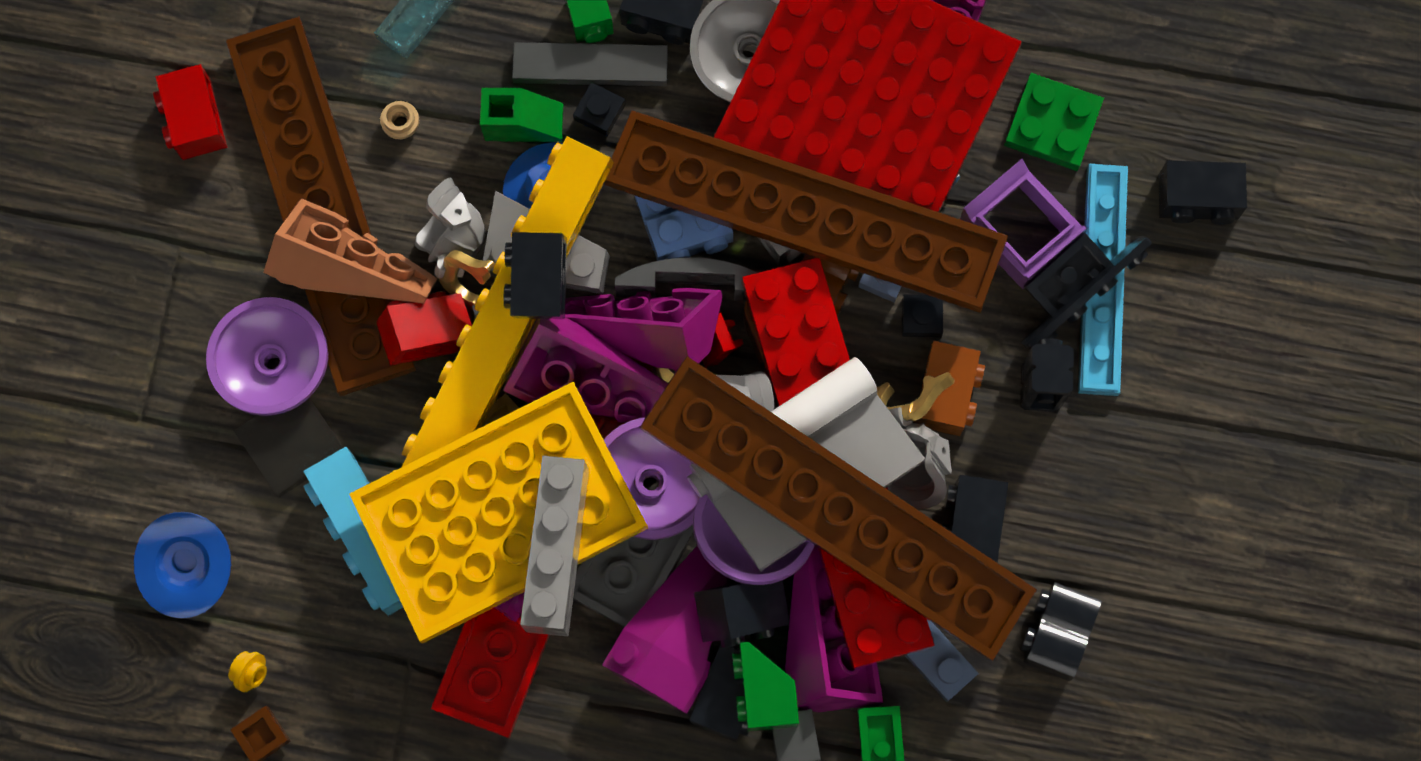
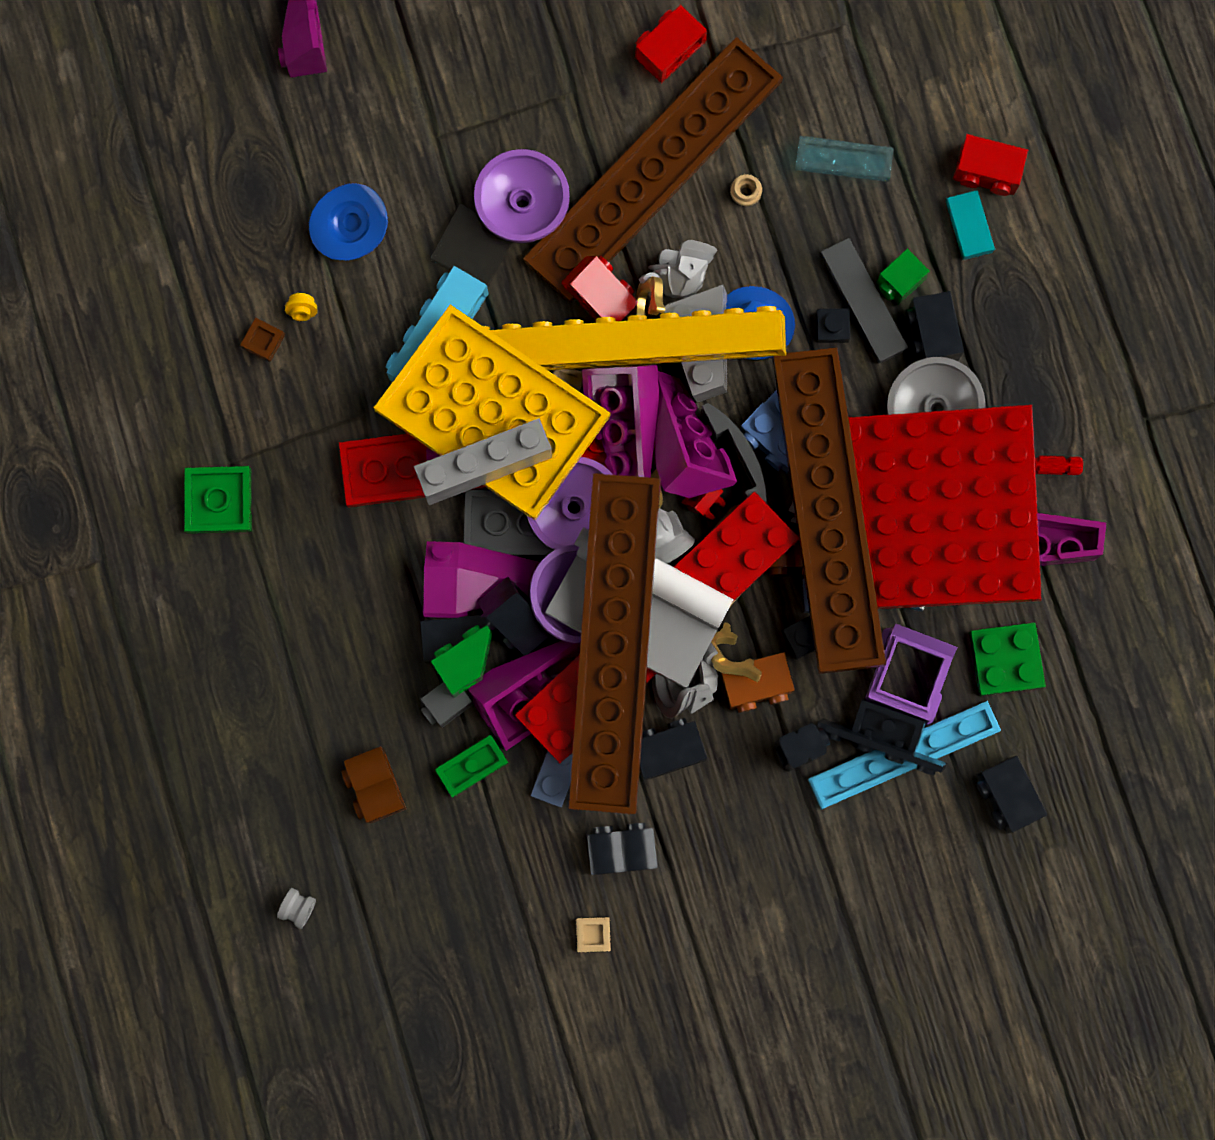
camera: 60 degrees right, 5 degrees up
nougat wedge [263,198,437,303] -> none
green slope [480,88,564,142] -> none
black brick [503,232,567,319] -> none
none -> tan tile [576,917,611,952]

